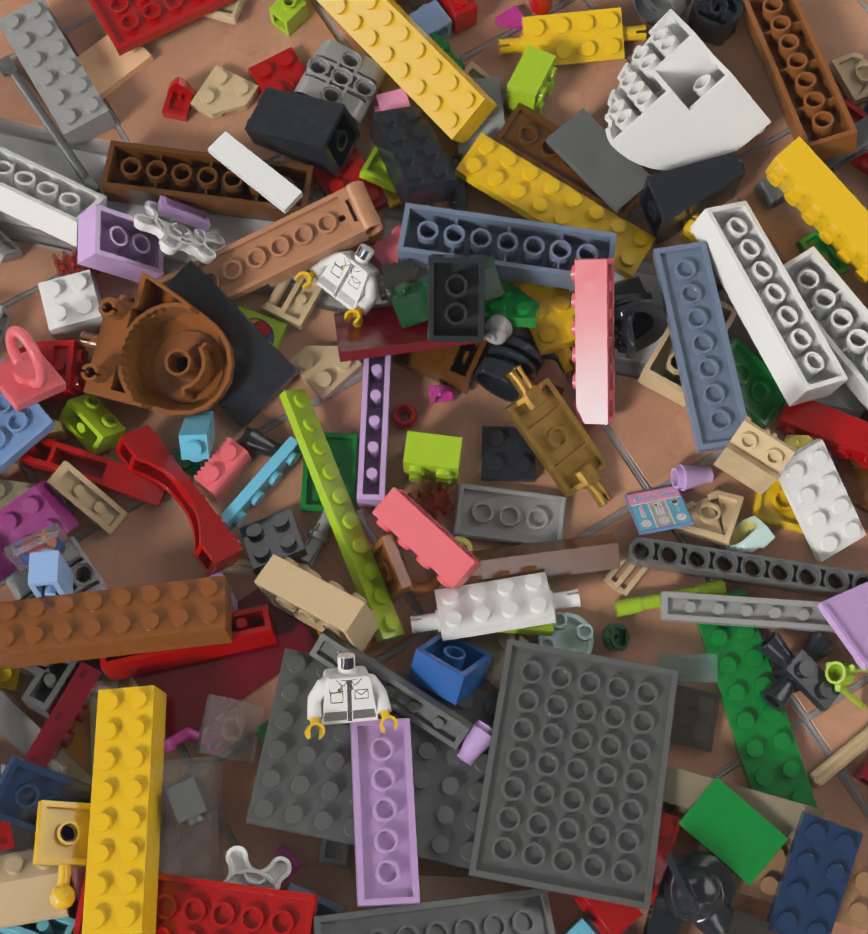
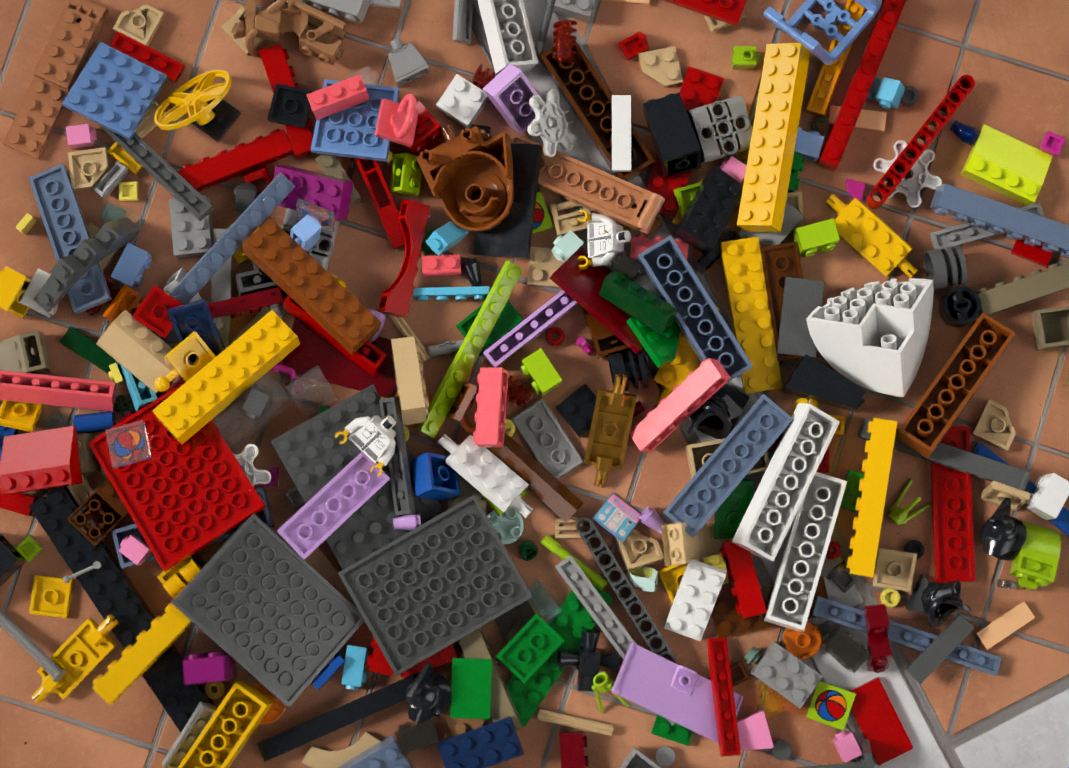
camera: 50 degrees right, 10 degrees up
tan plate [46,461,128,534] -> none
lavender tile [157,195,211,232] -> none
black plate [239,508,308,575] -> none
black brick [428,254,486,342] -> none
light grey piece [485,315,513,345] -> none
none -> green plate [496,613,565,683]
none -> light aqua brick [551,230,584,263]
none -> clear red piece [552,20,577,63]

